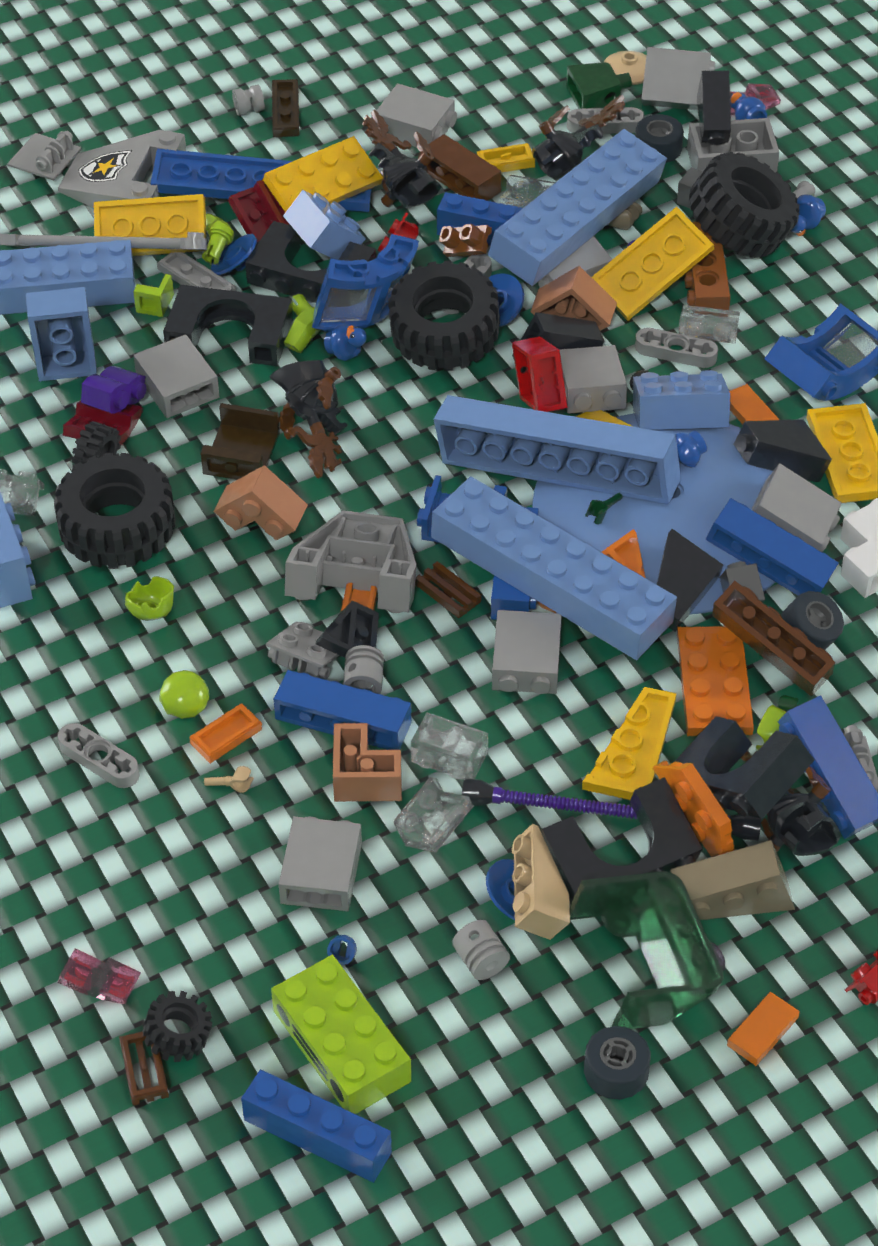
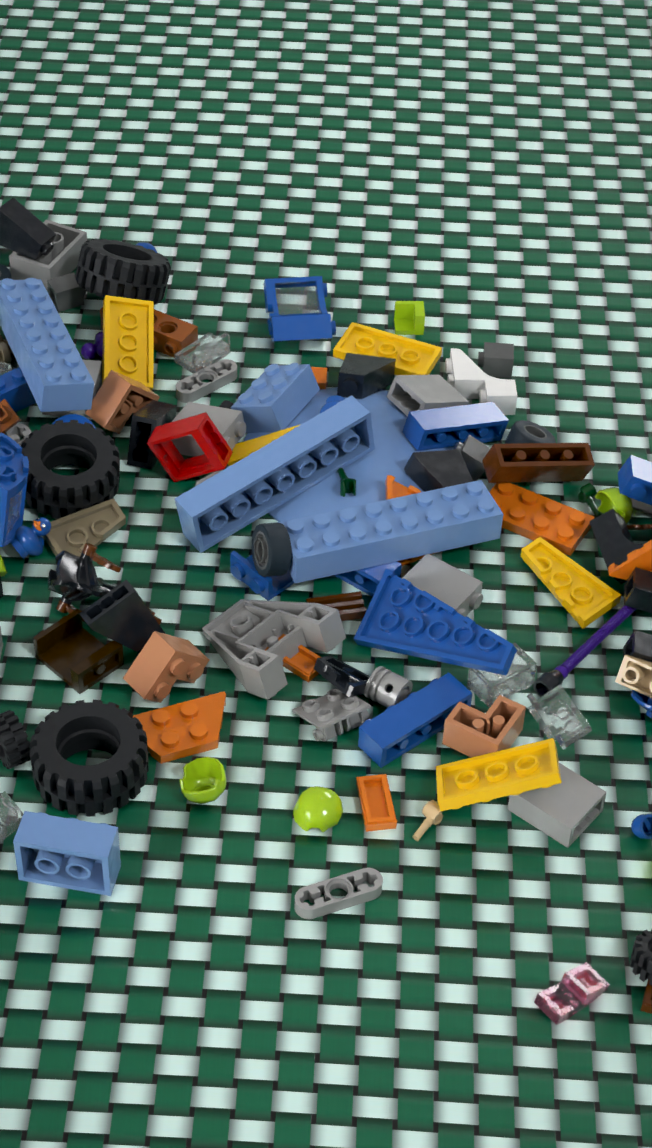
camera: 60 degrees left, 5 degrees down
none -> dark tan wing [43,498,126,557]
none -> black slope [79,580,165,653]
none -> orange wing [133,691,226,764]
none -> black wheel [252,522,292,577]
none -> blue wing [354,568,517,675]
none -> yellow plate [436,738,562,811]

